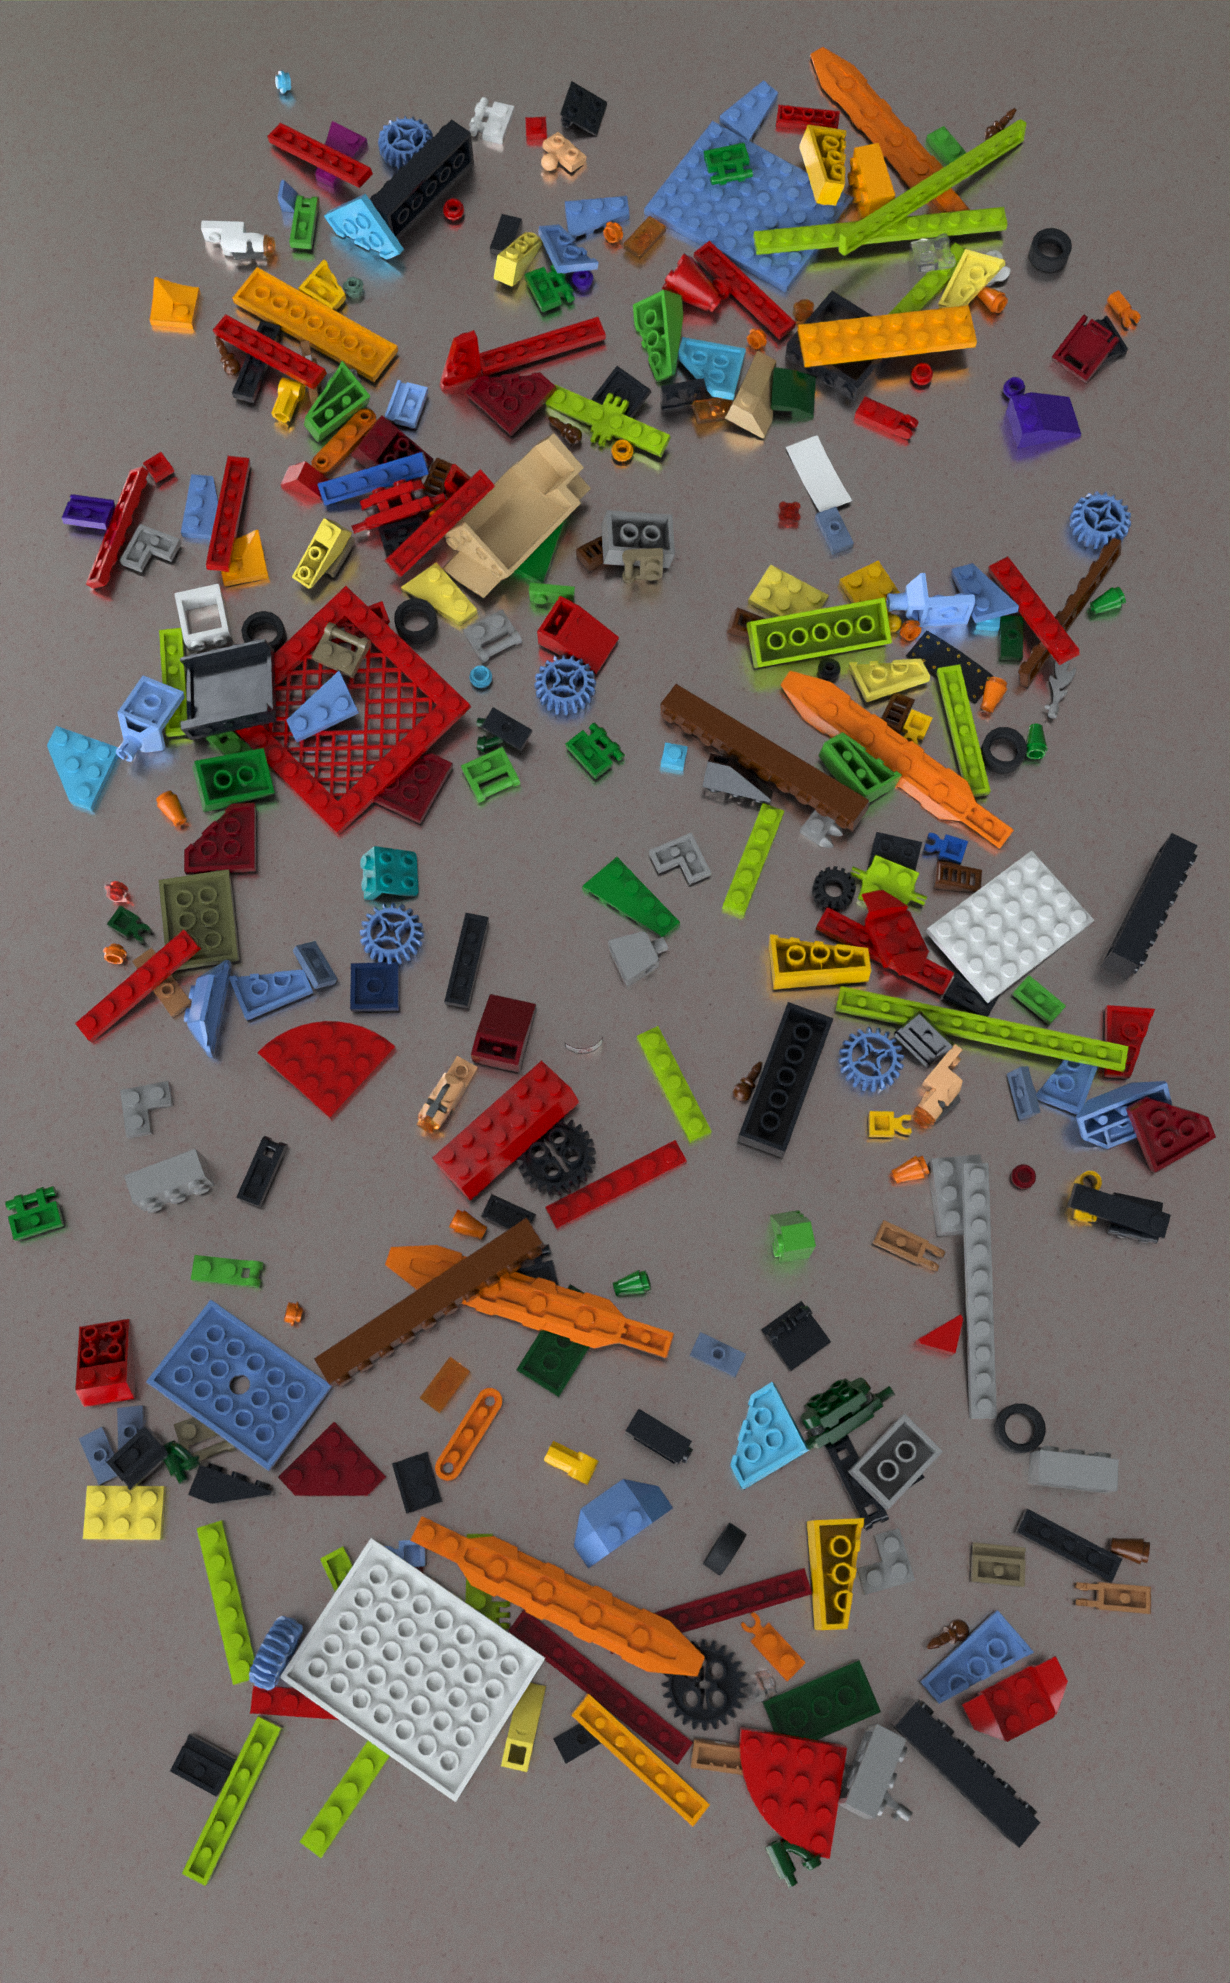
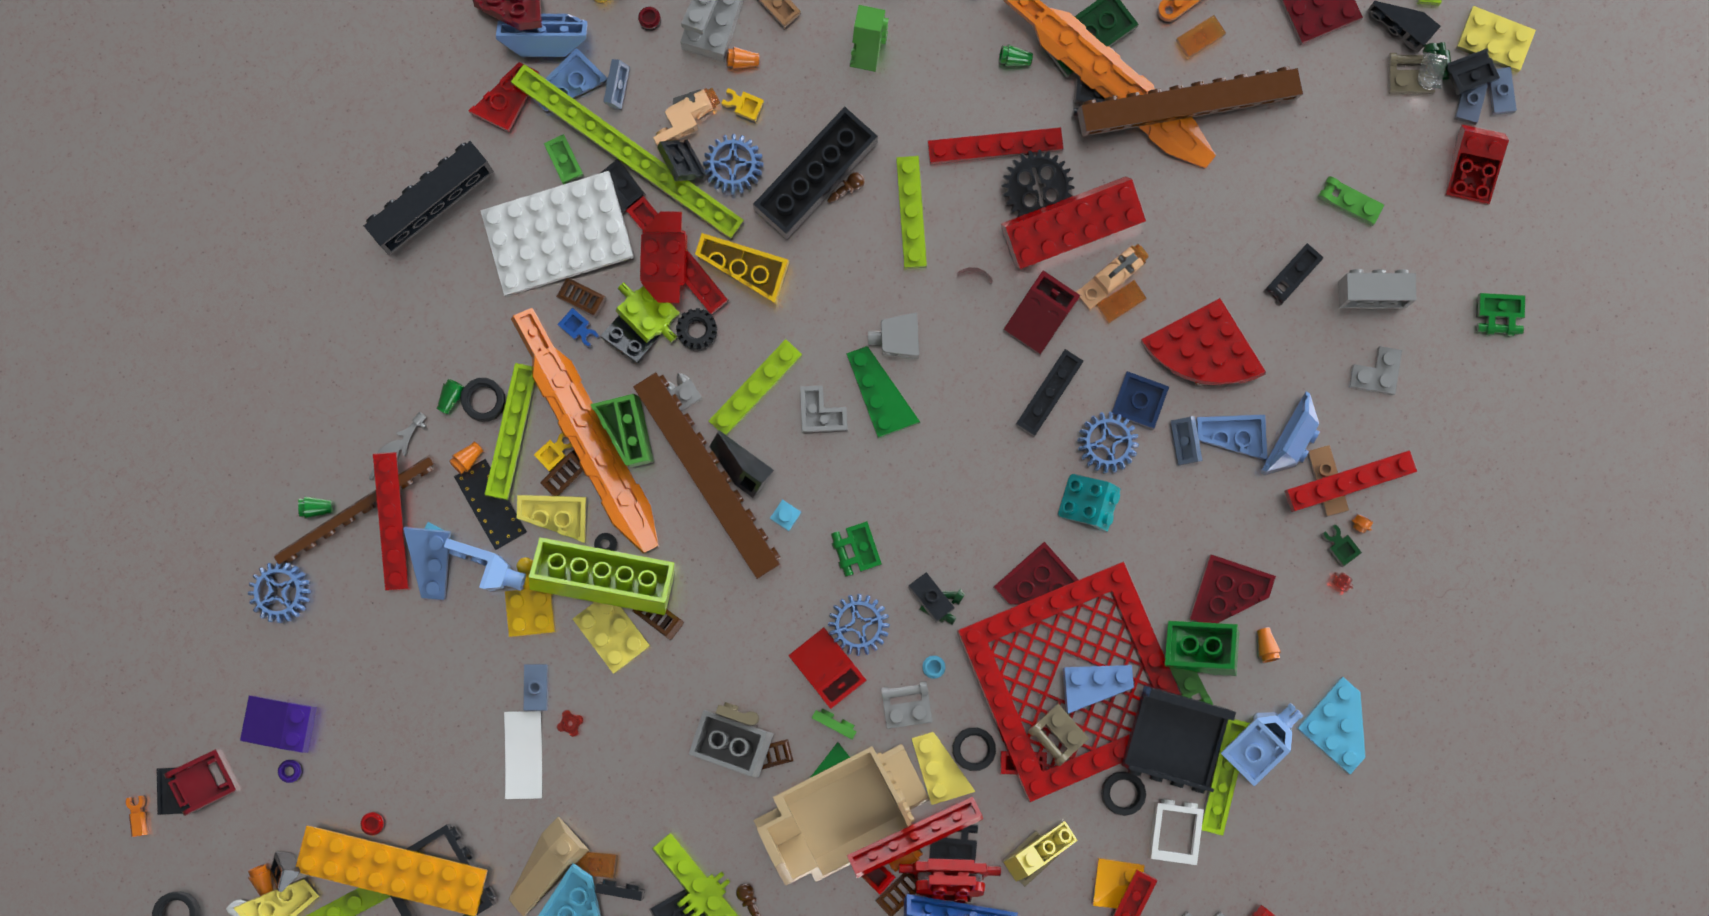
camera: 160 degrees left, 10 degrees up
medium blue plate [146,1300,332,1471] -> none
olive plate [158,869,240,970] -> none
orange plate [284,1301,303,1326] -> none
orange cone [449,1209,487,1240] -> none
bright green plate [461,747,521,803] -> none
black plate [481,1194,536,1230] -> none
light orange plate [611,439,633,462] -> none
dark green slope [771,367,816,418] -> none
red hinge [855,396,919,439] -> none
orange plate [900,620,922,641] -> none
dark green plate [999,616,1023,661] -> none
none -> slope [270,851,300,892]
none -> clear orange plate [1096,280,1147,324]
none -> clear bracket [1418,52,1447,90]

